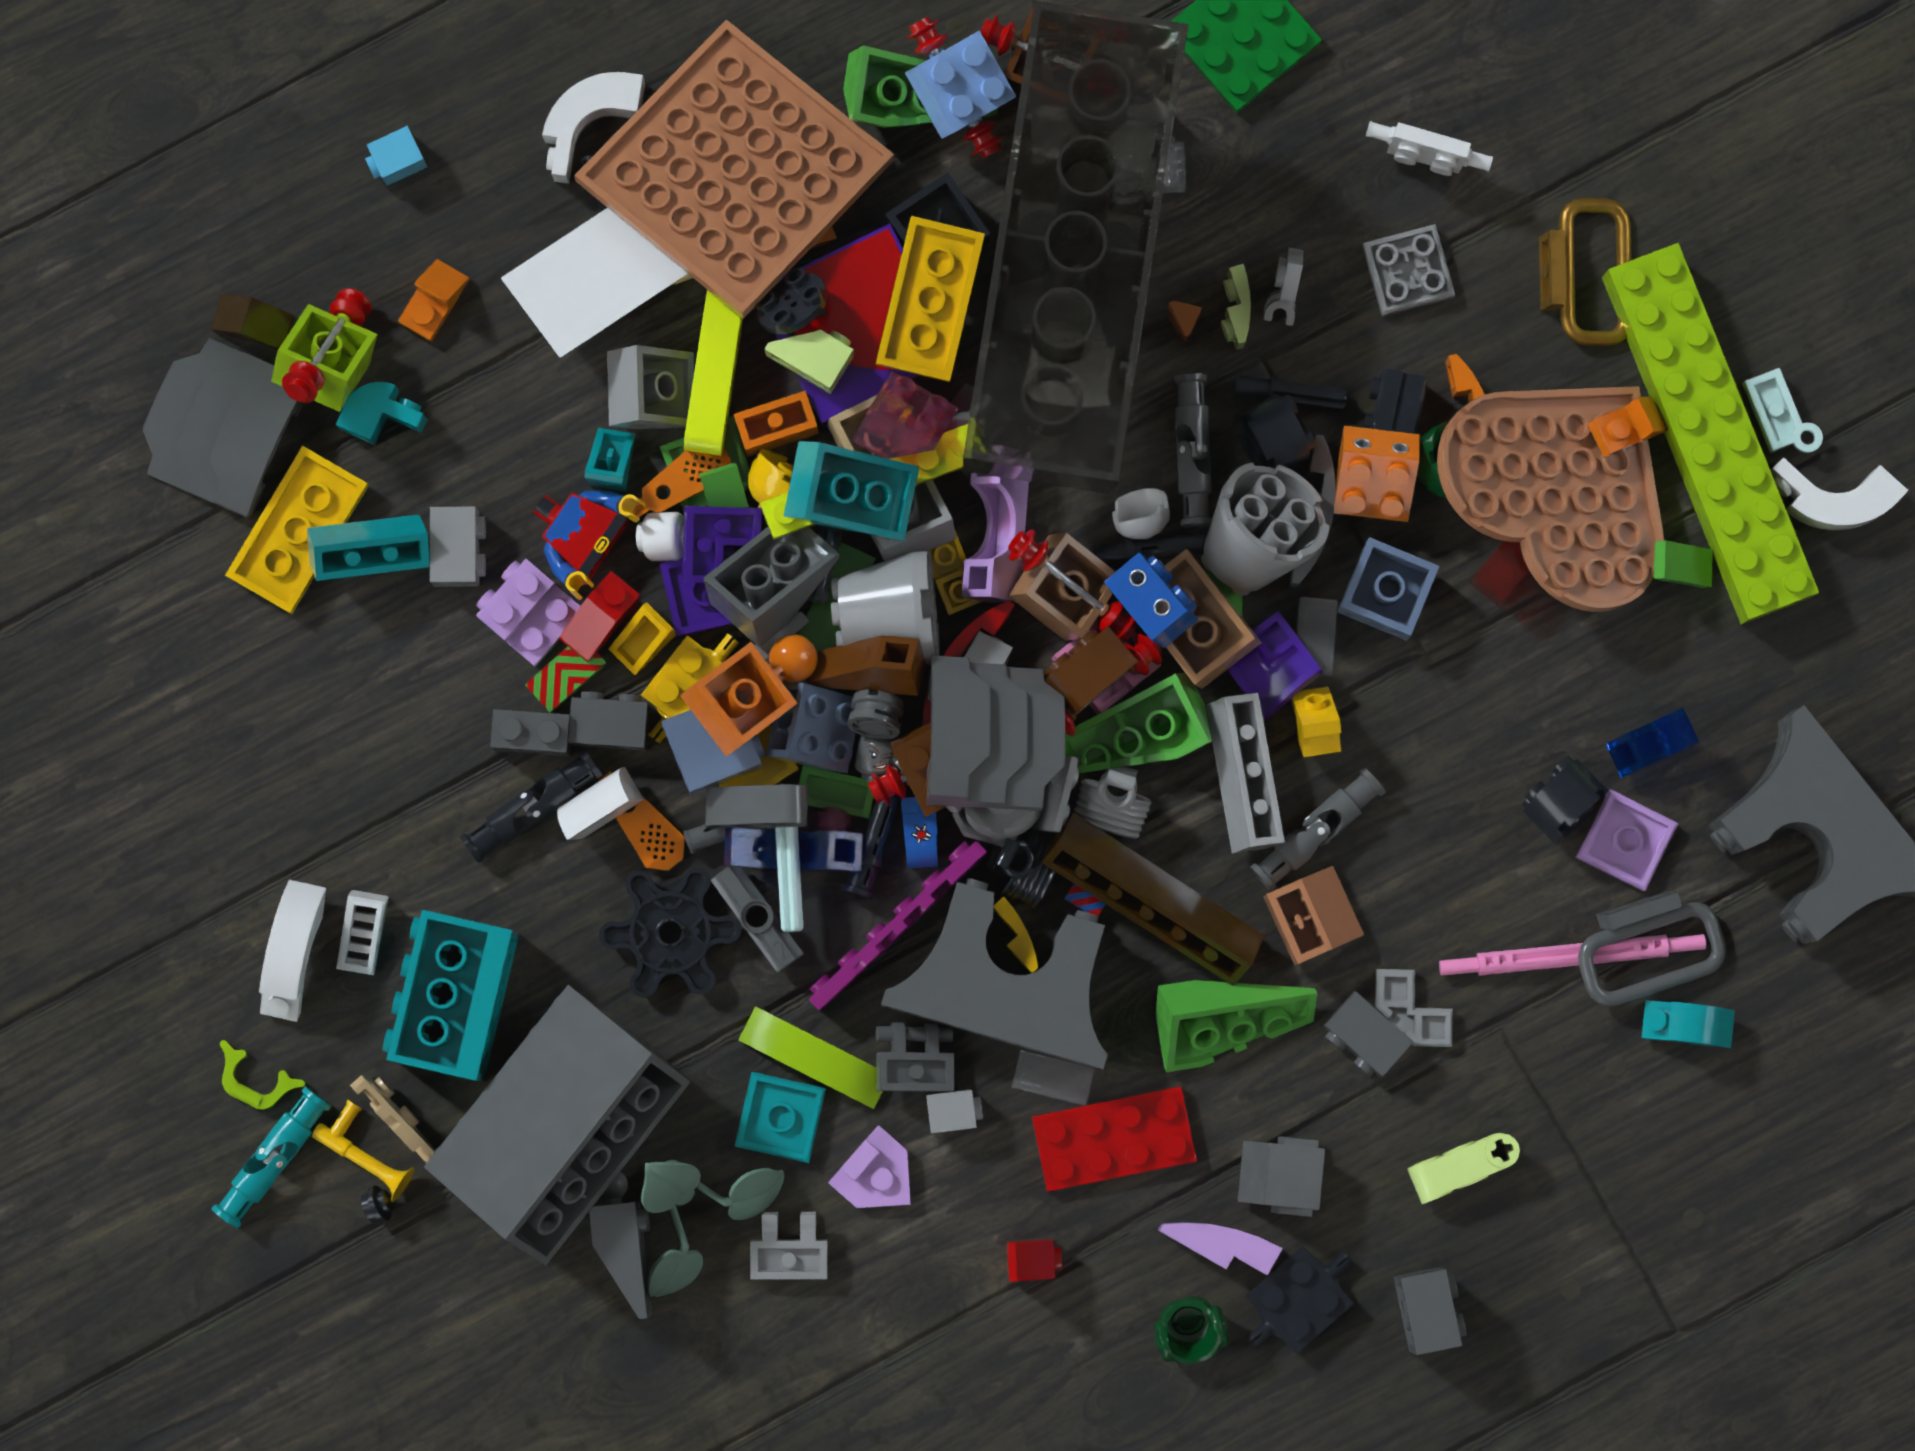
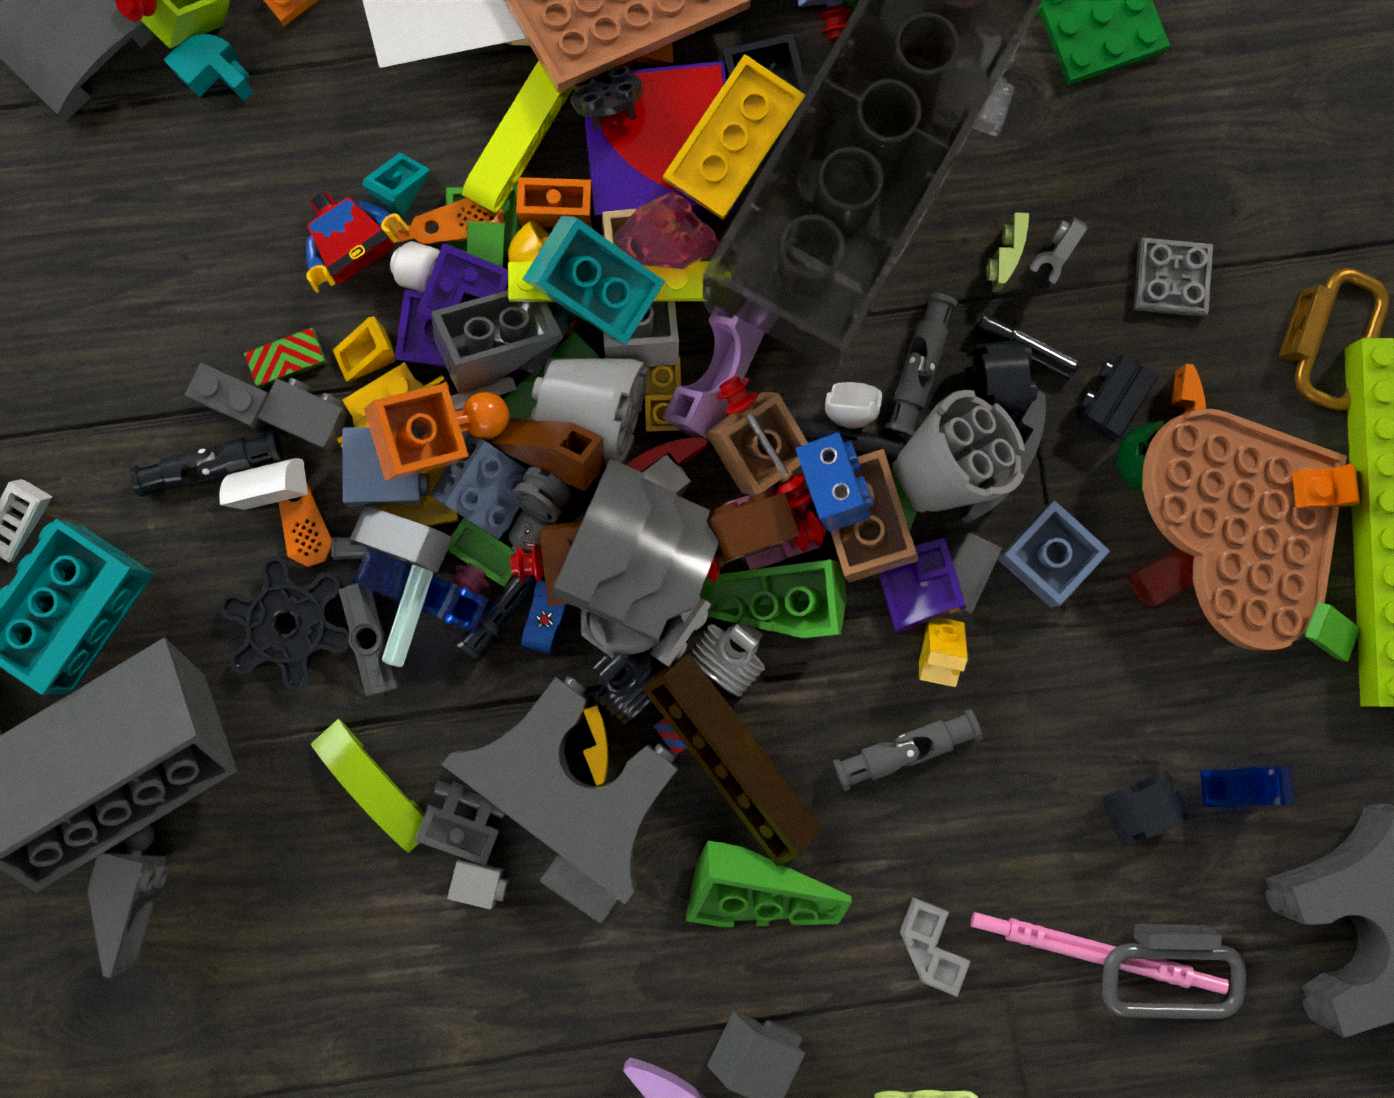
camera: 20 degrees right, 0 degrees up
yellow plate [225,446,369,614] -> none
teal brick [307,515,430,581] -> none
light grey brick [430,506,486,587] -> none
lavender plate [476,559,581,668] -> none
red slope [559,571,640,663] -> none
light grey slope [607,345,694,429] -> none
sand green plant [641,1160,784,1297] -> none
teal tile [735,1072,826,1163] -> none
light grey plate [750,1212,828,1279] -> none
yellowish green slope [765,330,854,394] -> none
magenta wing [809,841,987,1011] -> none
lavender plate [828,1125,911,1208] -> none
red slope [1007,1239,1062,1282] -> none
red plate [1032,1086,1197,1192] -> none
dark orange slope [1166,300,1202,343] -> none
light grey brick [1206,693,1285,853] -> none
nougat slope [1263,866,1364,966] -> none
dark grey piece [1322,991,1413,1077] -> none
orange piece [1334,426,1419,522] -> none
white plate [1366,121,1493,176] -> none
lavender tile [1575,789,1678,892] -> none
teal brick [1642,1000,1735,1048] -> none

